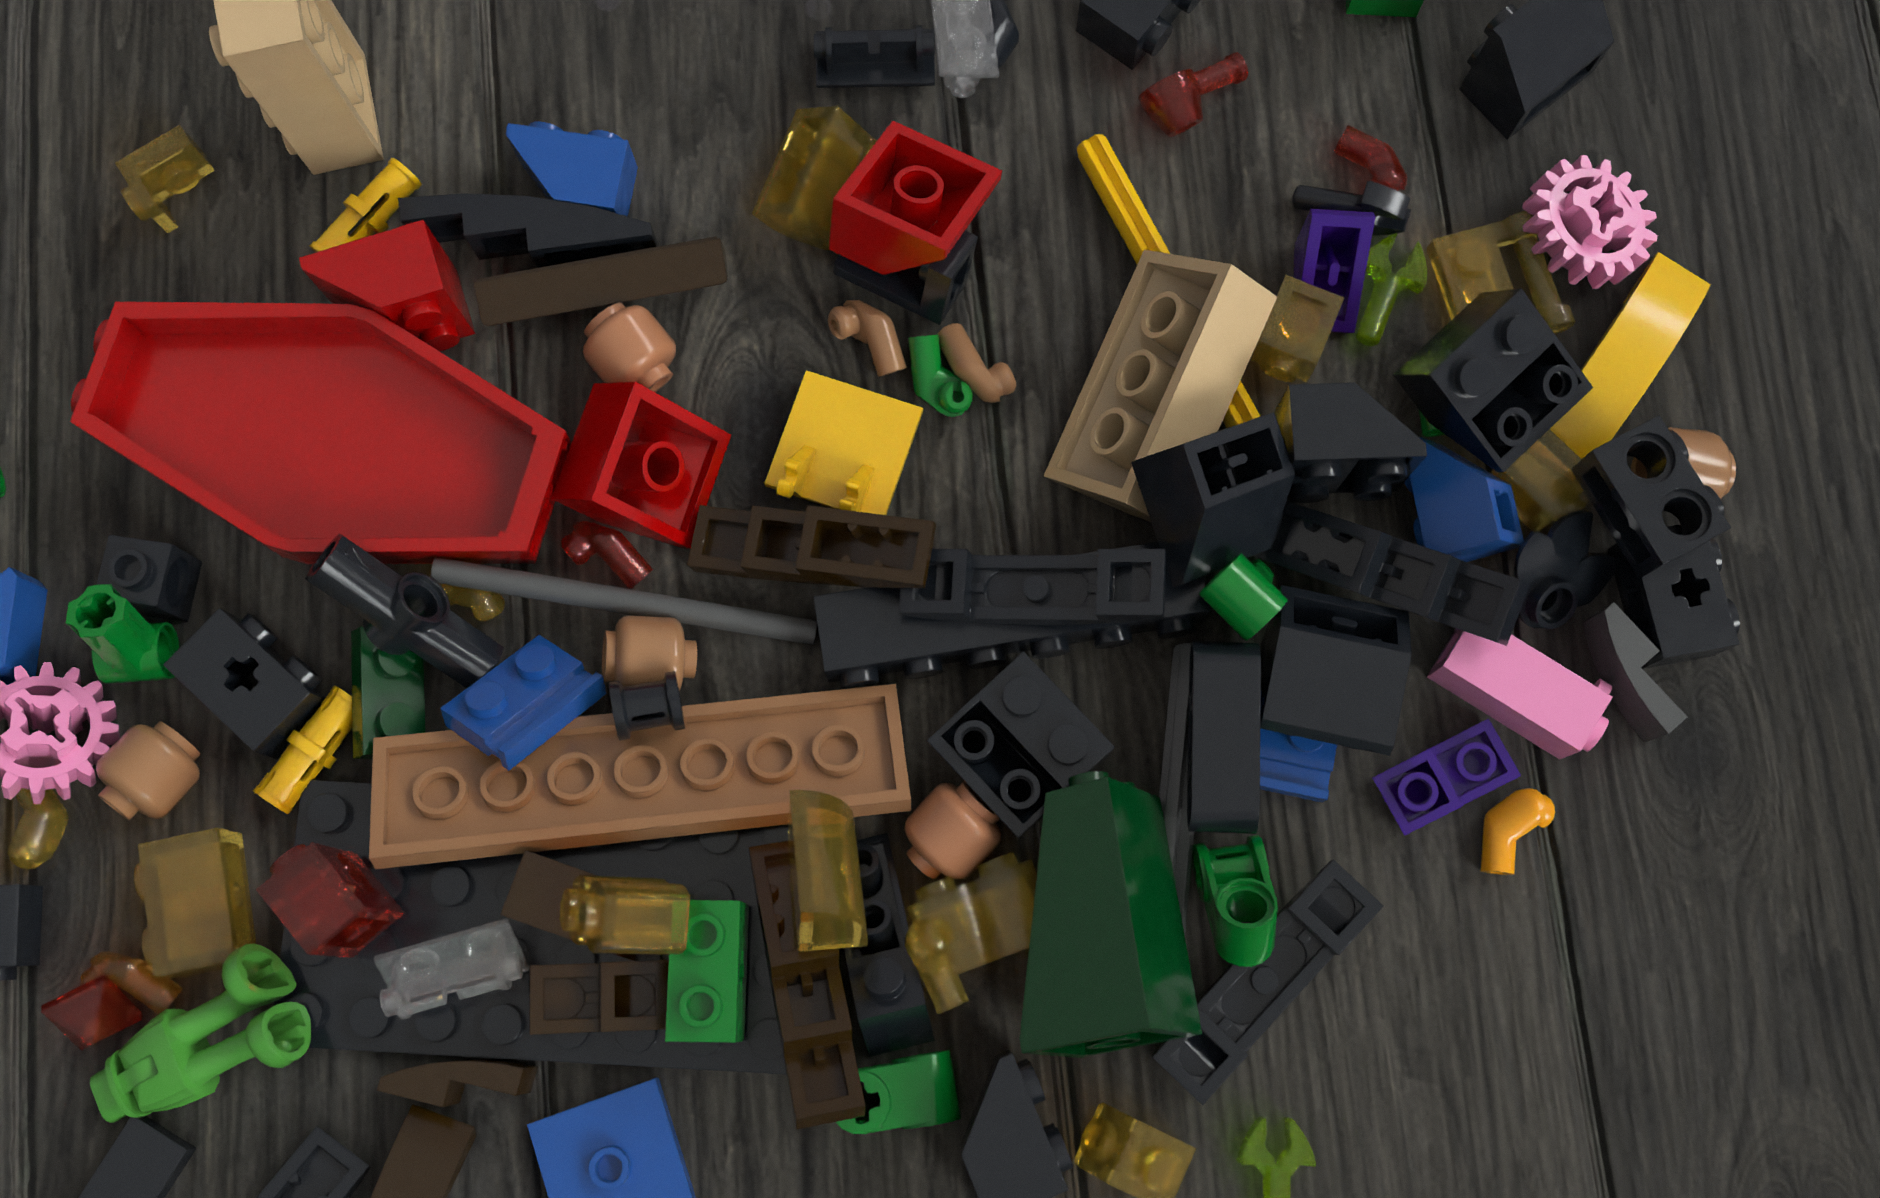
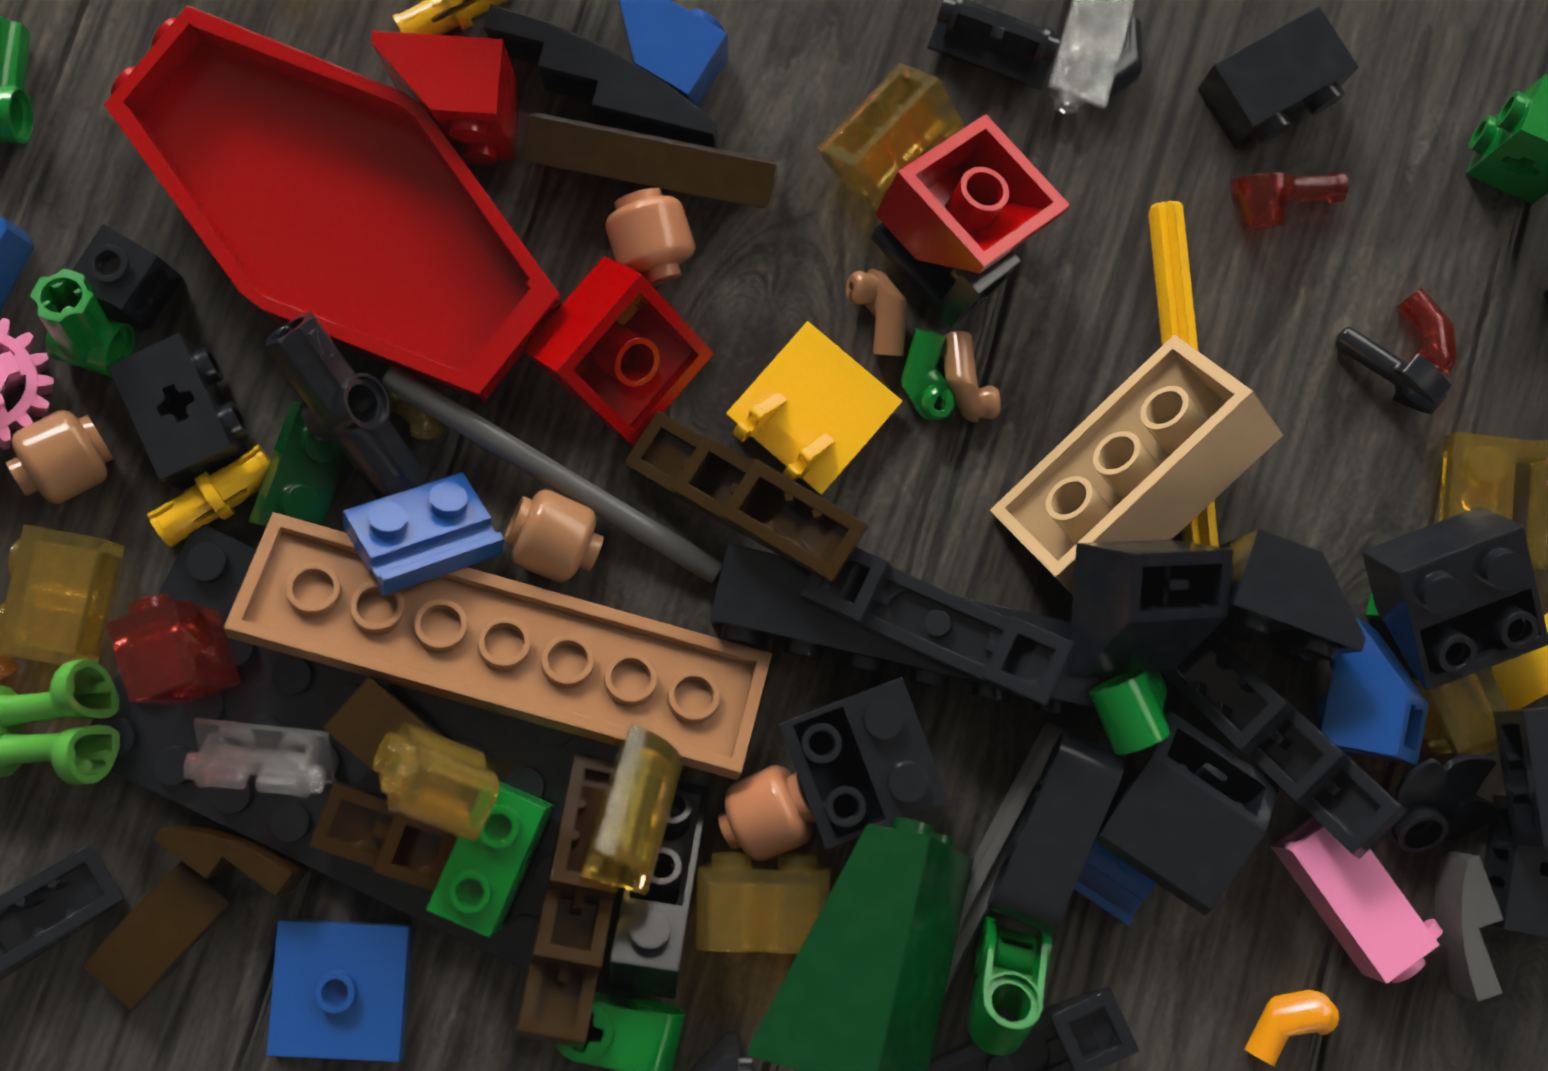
camera: 15 degrees right, 5 degrees up
clear red arm [560,520,653,589] -> none
black bush [609,671,685,741] -> none
clear yellow arm [905,917,969,1015] -> none
clear yellow bracket [1250,275,1344,382] -> none
dark purple slope [1292,209,1375,333] -> none
clear neon green bar [1356,233,1427,346] -> none
dark purple slope [1372,718,1521,836] -> none

